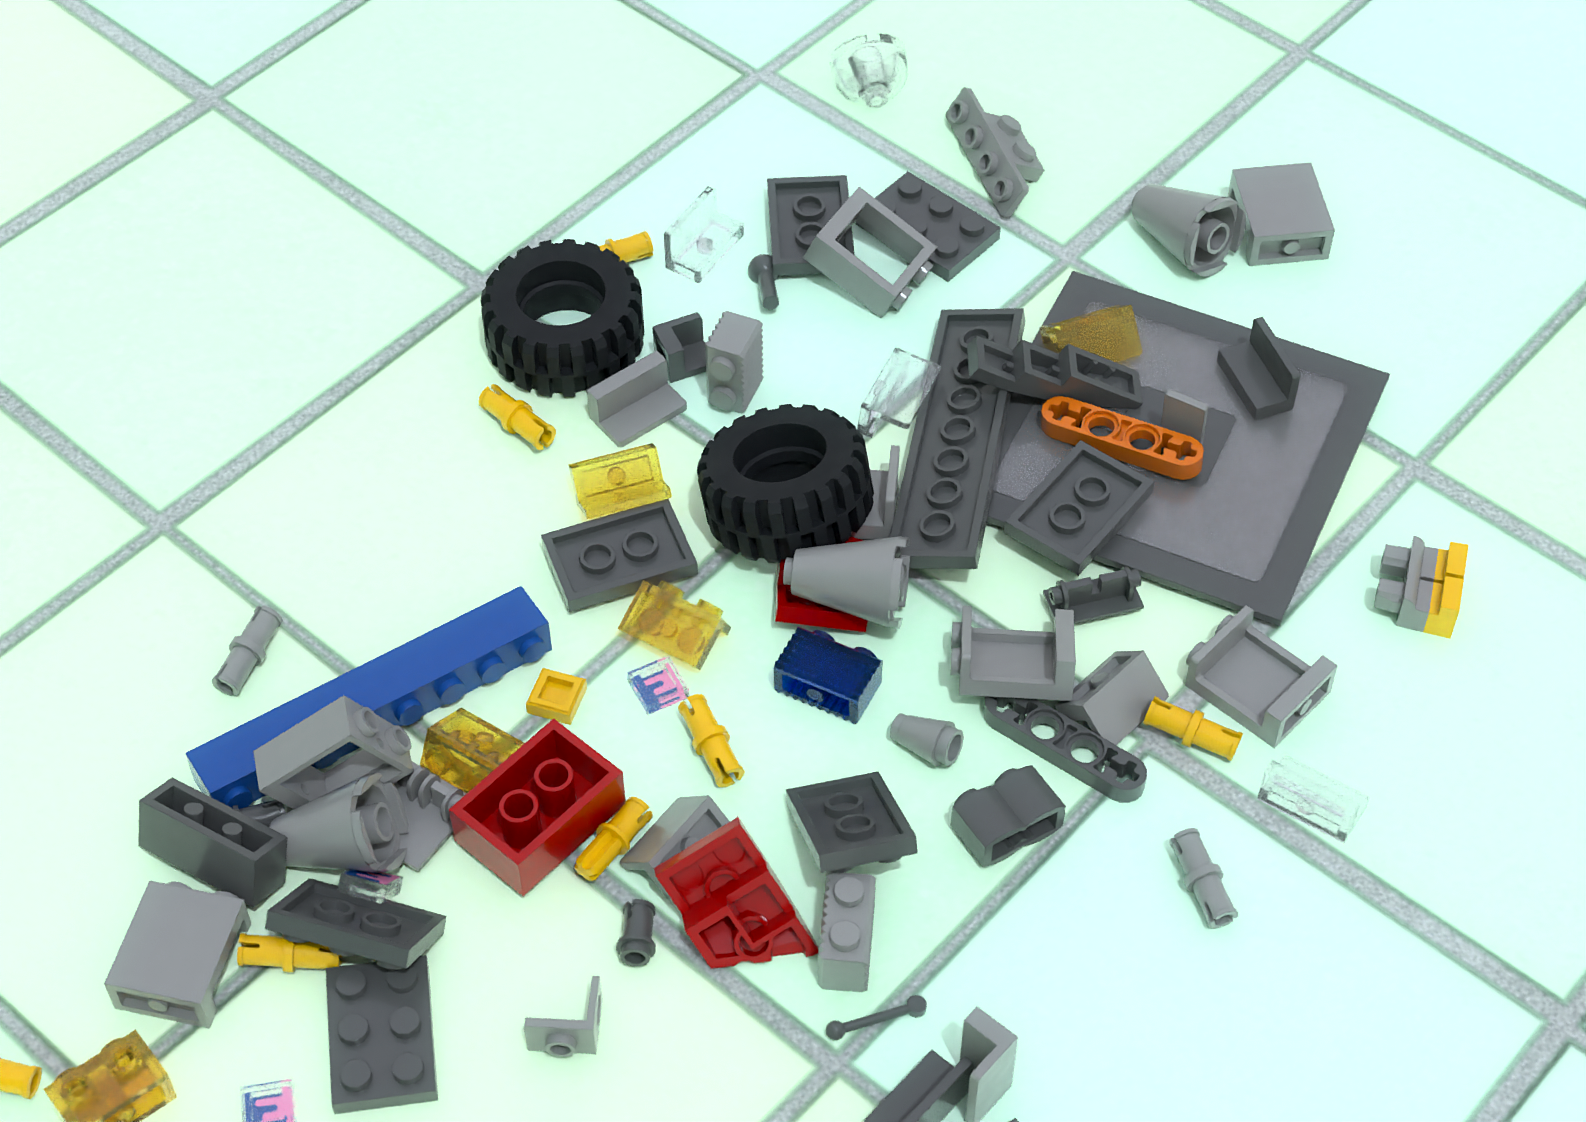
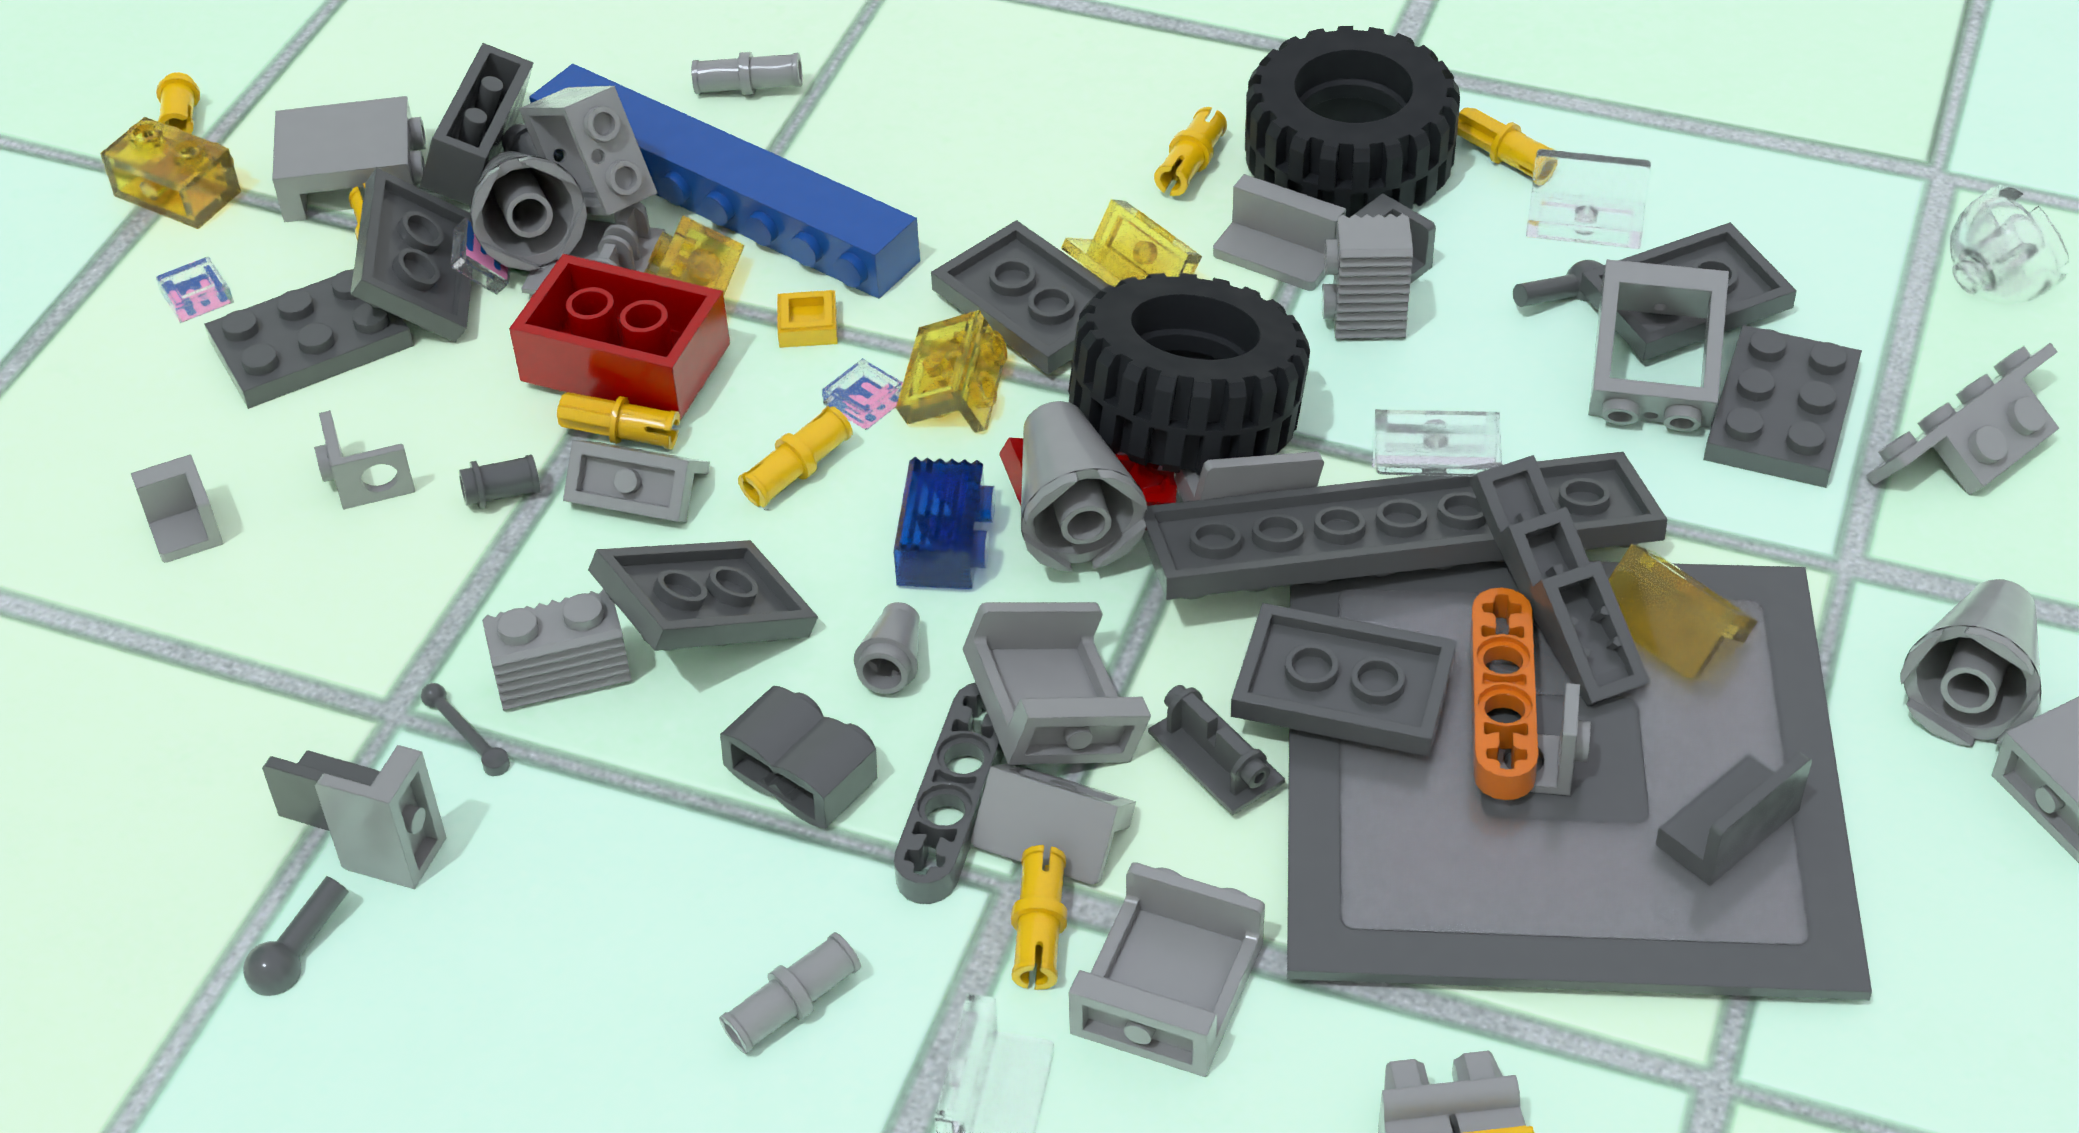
camera: 70 degrees right, 5 degrees down
red slope [654,817,819,969] -> none

